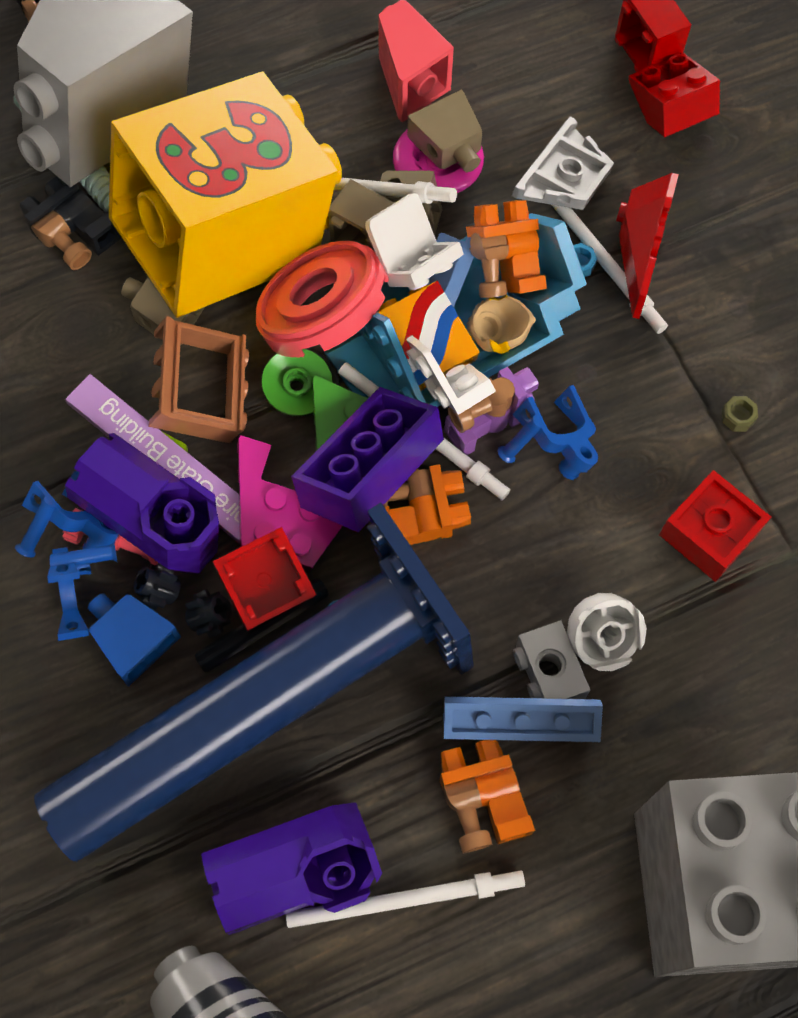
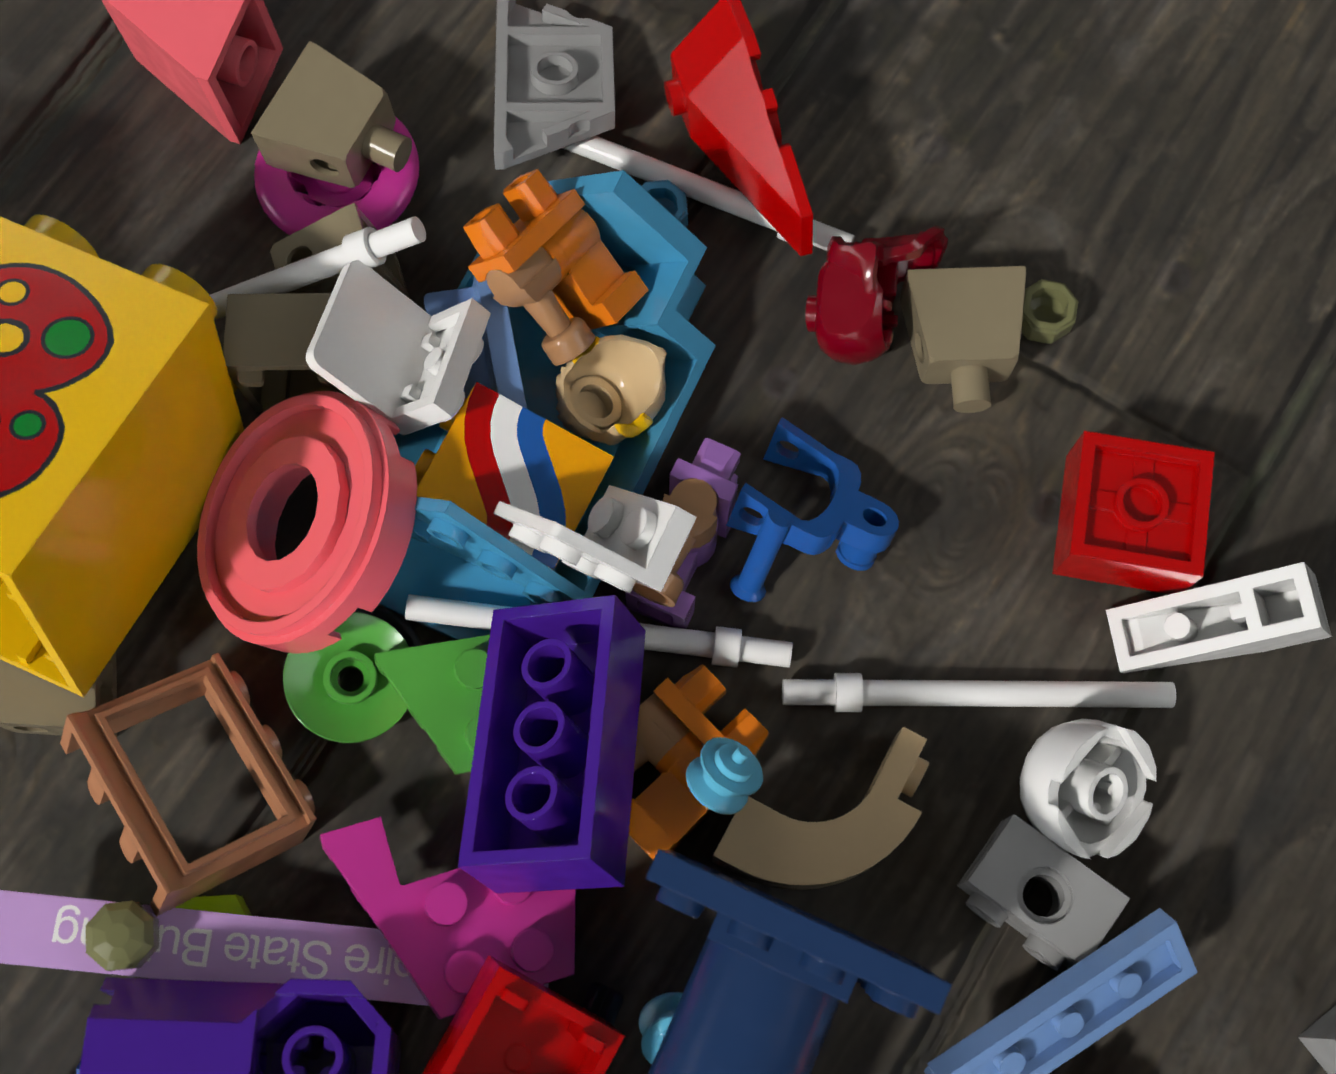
camera: 30 degrees left, 5 degrees up
none -> olive tile [86,901,160,971]
none -> medium azure wheel [686,737,763,814]
none -> tan arch [712,727,929,890]
none -> white bar [782,673,1176,712]
none -> dark red head [805,225,948,365]
none -> dark tan torso [900,266,1026,413]
none -> white slope [1106,562,1332,673]

